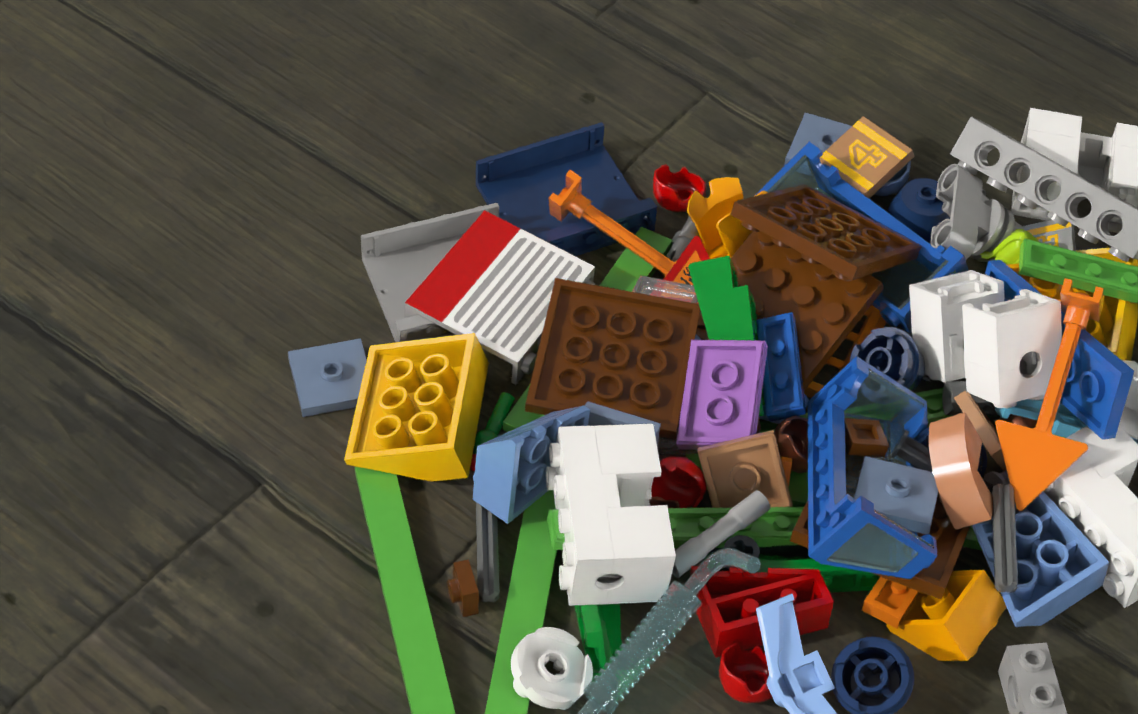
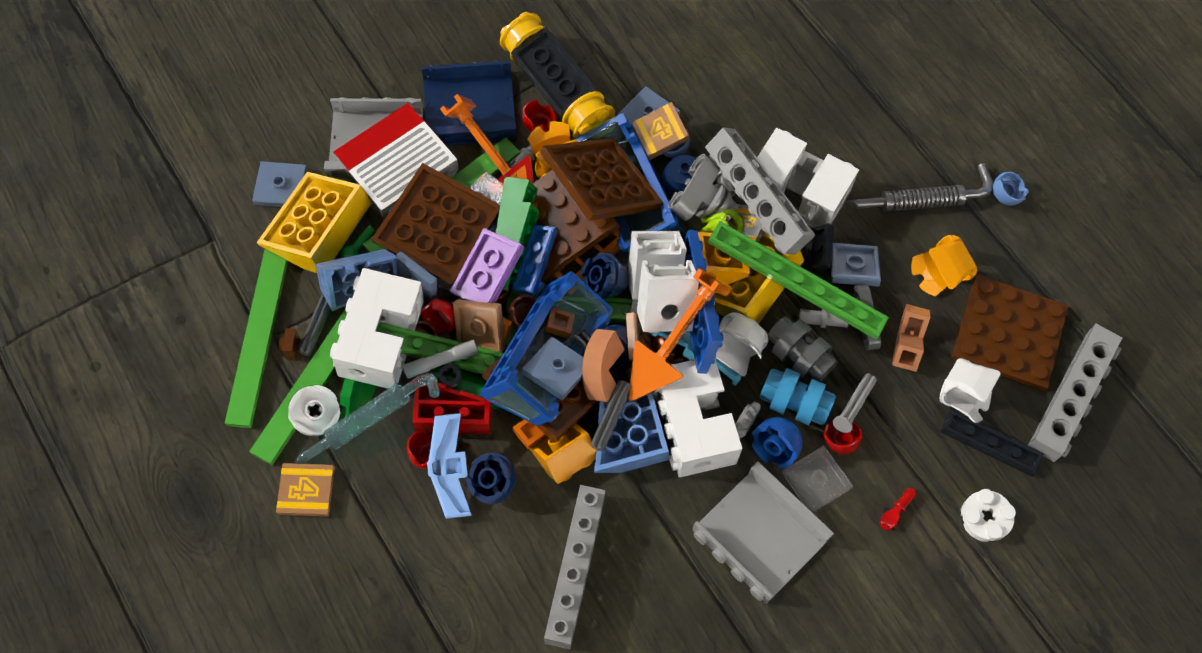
camera: 20 degrees right, 15 degrees up
none -> brick [500,12,615,141]

